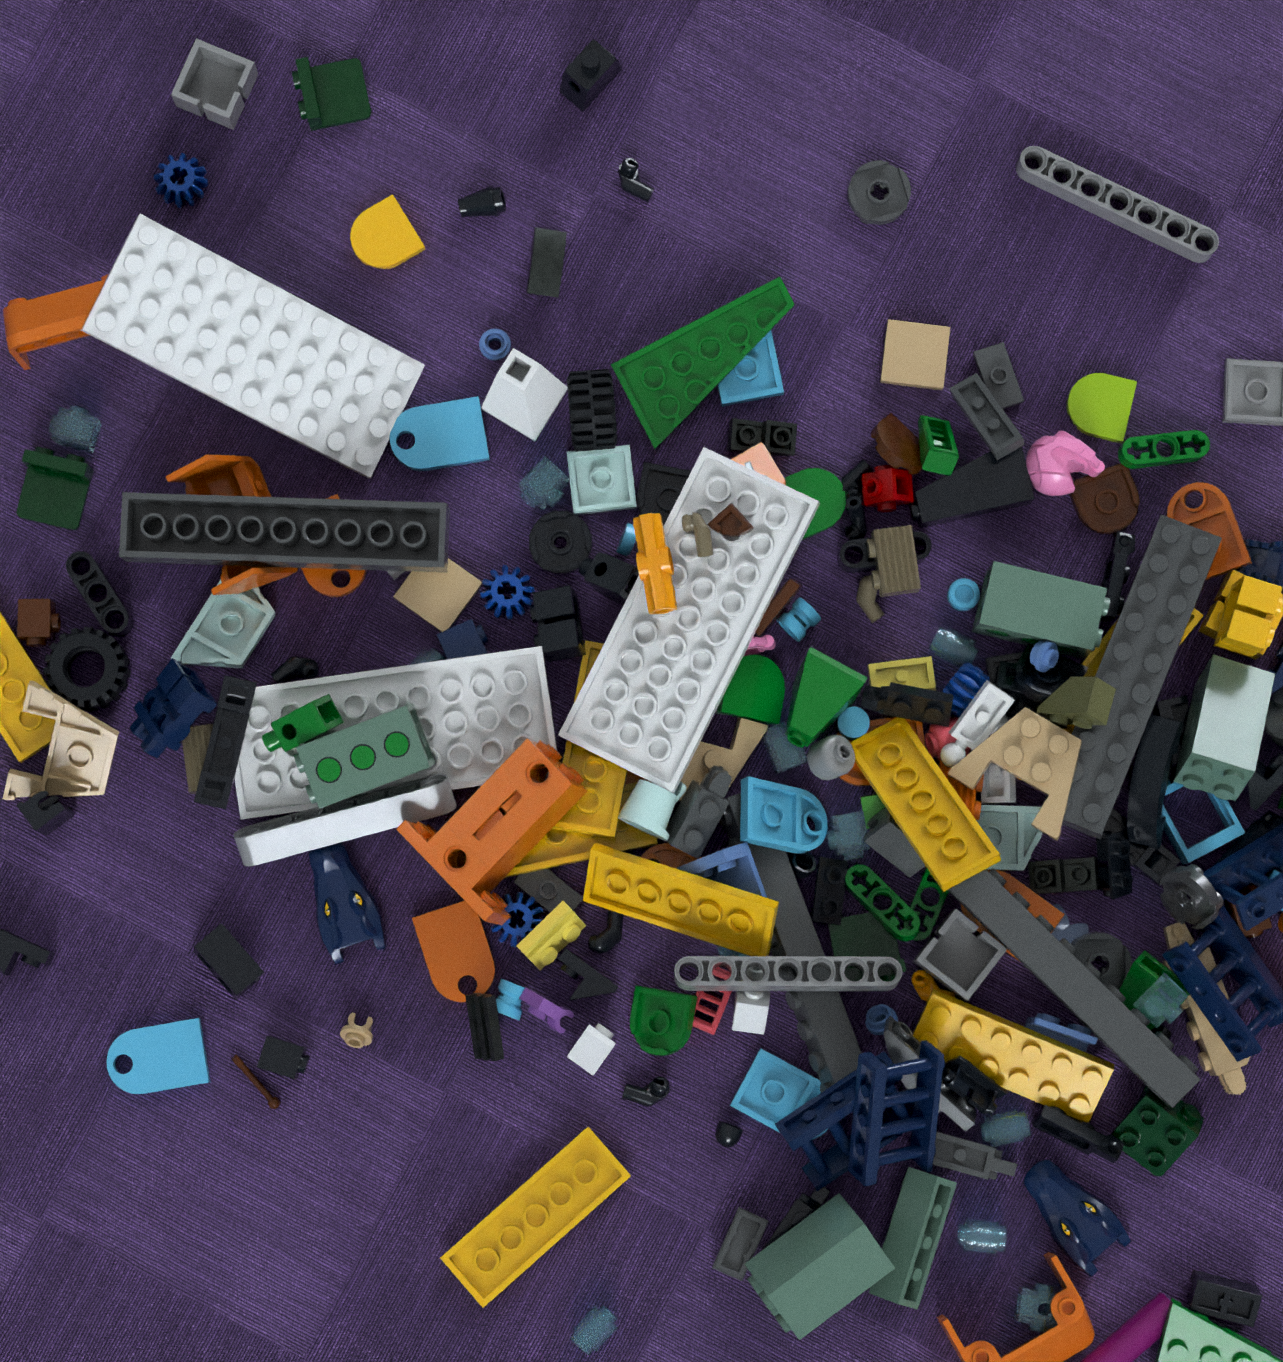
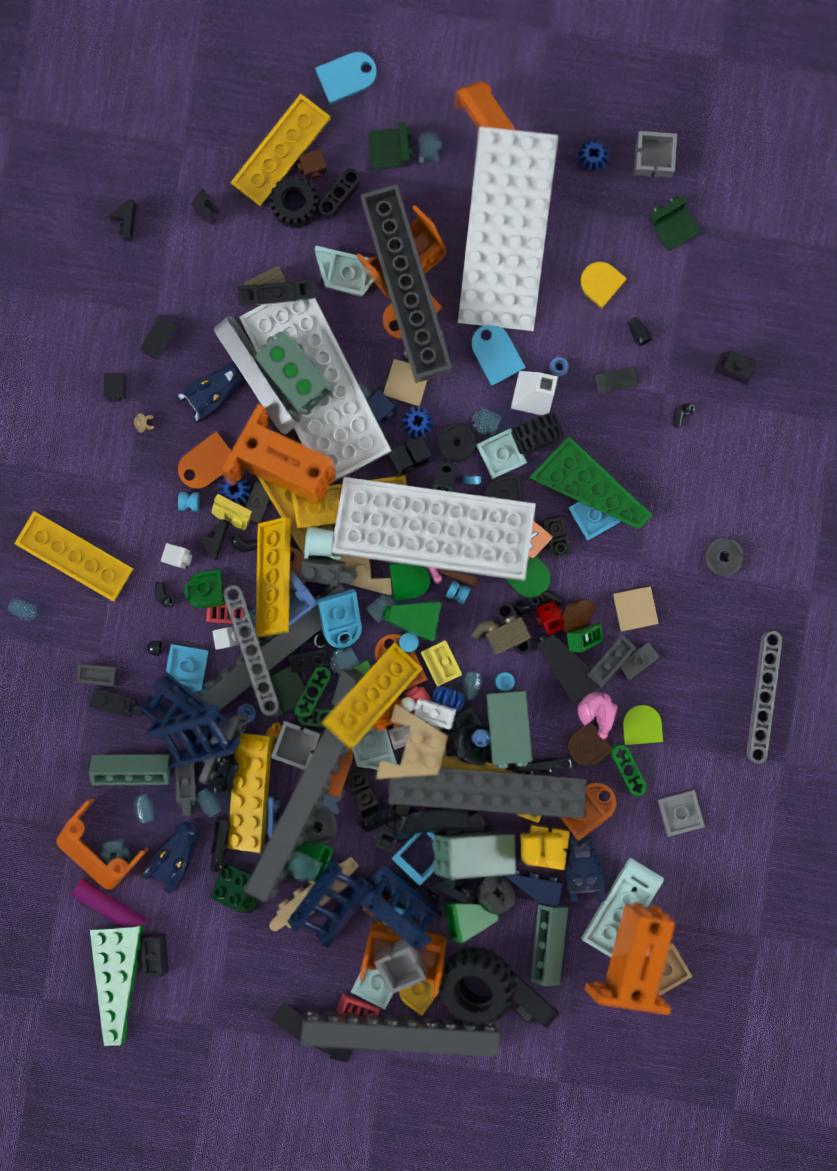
camera: 75 degrees right, 5 degrees up
tan wing [2,680,119,800] -> none
medium azure tile [106,1018,210,1094] -> none
dark blue hips [129,658,217,758] -> none
reddish brown hinge [231,1054,280,1109] -> none
green torso [262,694,344,752] -> none
black arm [270,656,319,683] -> none
pearl dark grey tile [465,993,504,1061] -> none
medium lavender plate [519,987,574,1033] -> none
light orange piece [633,513,677,615] -> none
dark tan arm [682,512,713,557] -> none
reddish brown tile [707,503,754,537] -> none
sand green brick [744,1193,895,1340] -> none
light grey head [807,735,855,781] -> none
black hinge [861,682,954,727] -> none
olive slope [1036,677,1116,729] -> none
flat silver plate [1159,864,1224,929] -> none

